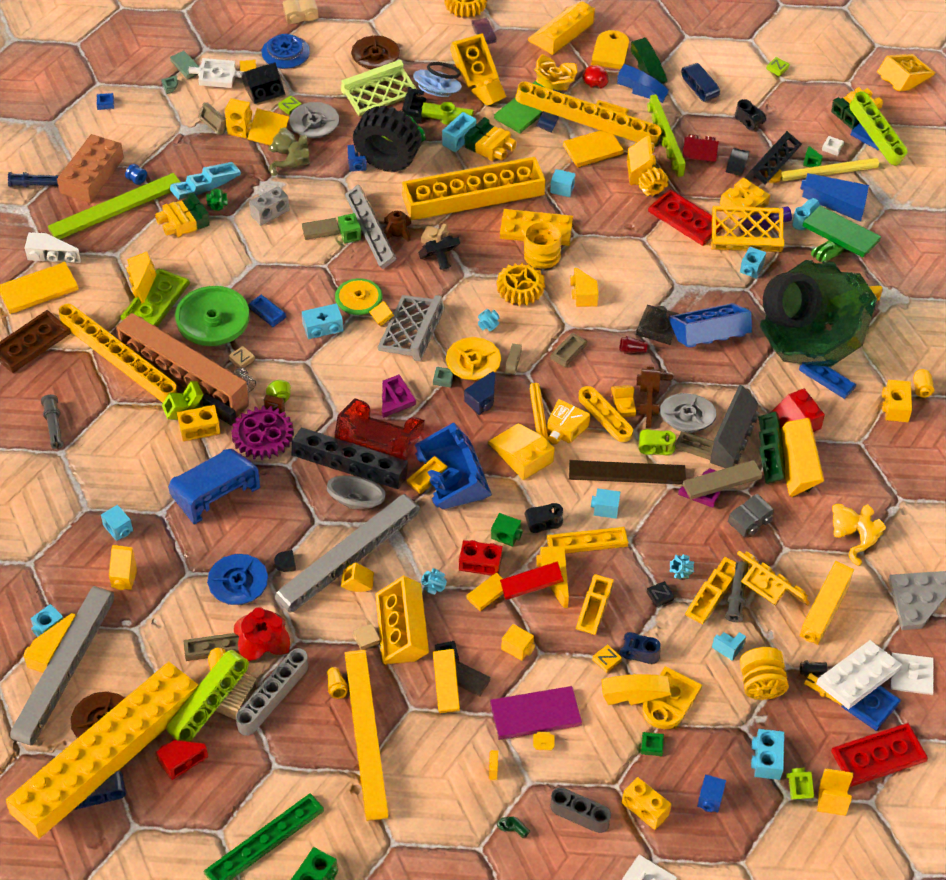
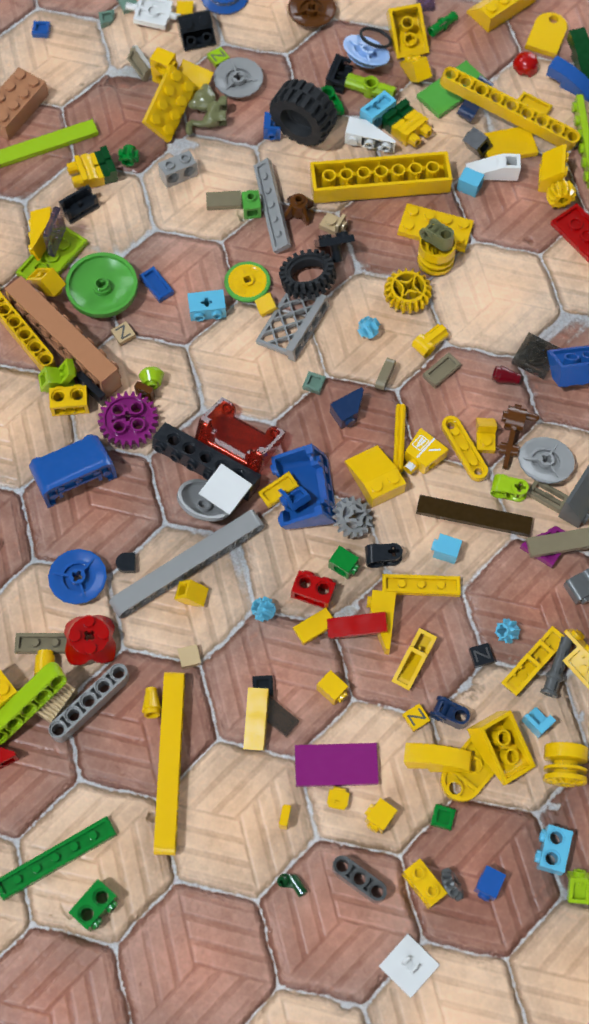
camera: 10 degrees right, 15 degrees up
blue wheel [125,164,147,185] -> none
medium azure slope [170,162,241,200] -> none
clear wheel [233,367,256,393] -> none
yellowish green fence [341,60,418,116] -> none
yellow slope [376,575,429,664] -> none
magenta wing [382,374,416,418] -> none
yellow piece [446,337,501,381] -> none
yellow brick [534,54,578,90] -> none
yellow slope [570,268,599,307] -> none
none -> yellow slope [26,268,66,297]
none -> tile [43,206,66,257]
none -> black hinge [59,185,100,224]
none -> yellow plate [141,64,196,143]
none -> white piece [199,464,252,515]
none -> black tyre [279,249,337,299]
none -> light grey gear [332,496,373,539]
none -> white slope [345,117,396,153]
none -> yellow brick [365,798,397,834]
none -> yellow piece [411,324,449,358]
none -> olive piece [419,218,454,251]
none -> green pin [427,11,458,37]
none -> dark grey gear [441,868,464,901]
none -> brick [462,127,493,158]
none -> white slope [466,153,521,181]
none -> yellow slope [467,710,536,785]

